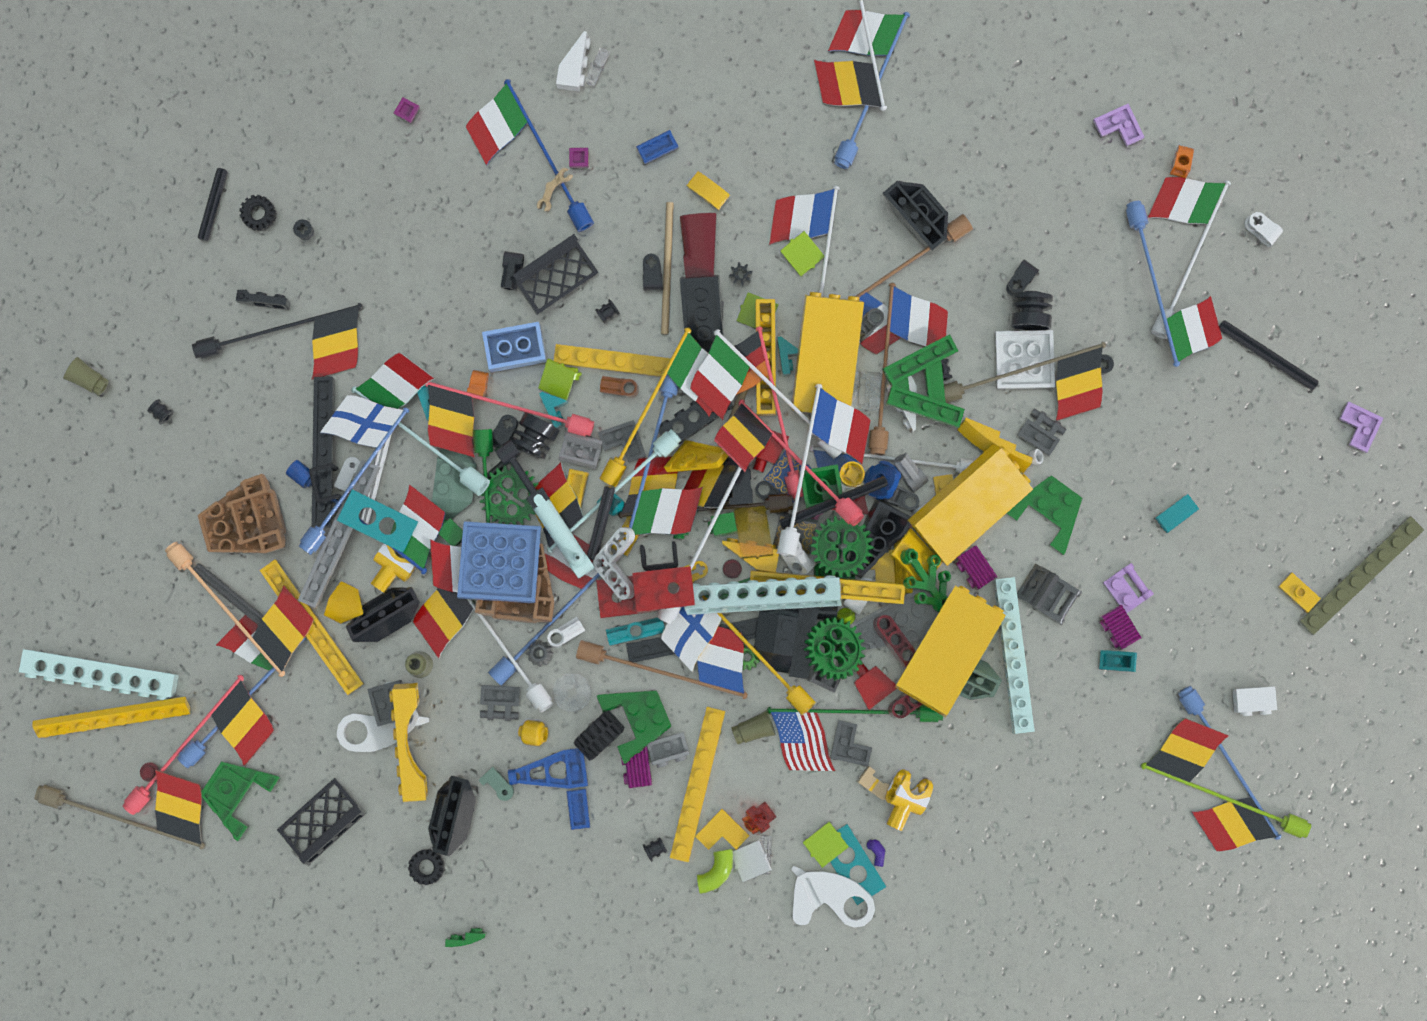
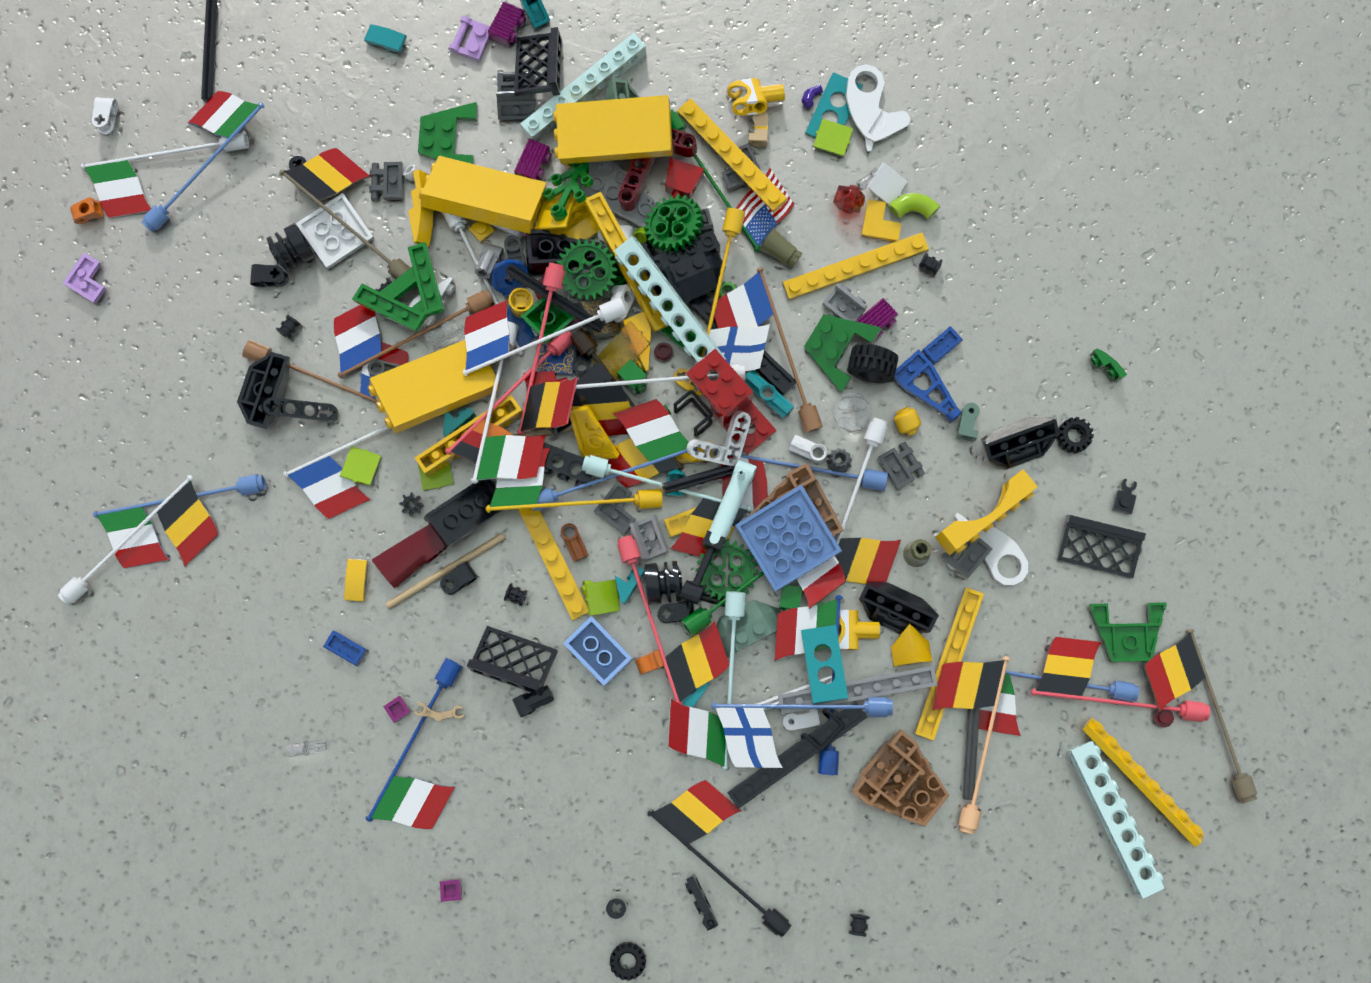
camera: 130 degrees left, 5 degrees down
white slope [556,31,591,92] -> none
none -> black beam [261,398,338,421]
none -> black bush [276,315,301,340]
none -> black fence [514,27,562,96]
none -> yellow plate [677,98,788,213]
none -> black plate [1112,479,1137,515]

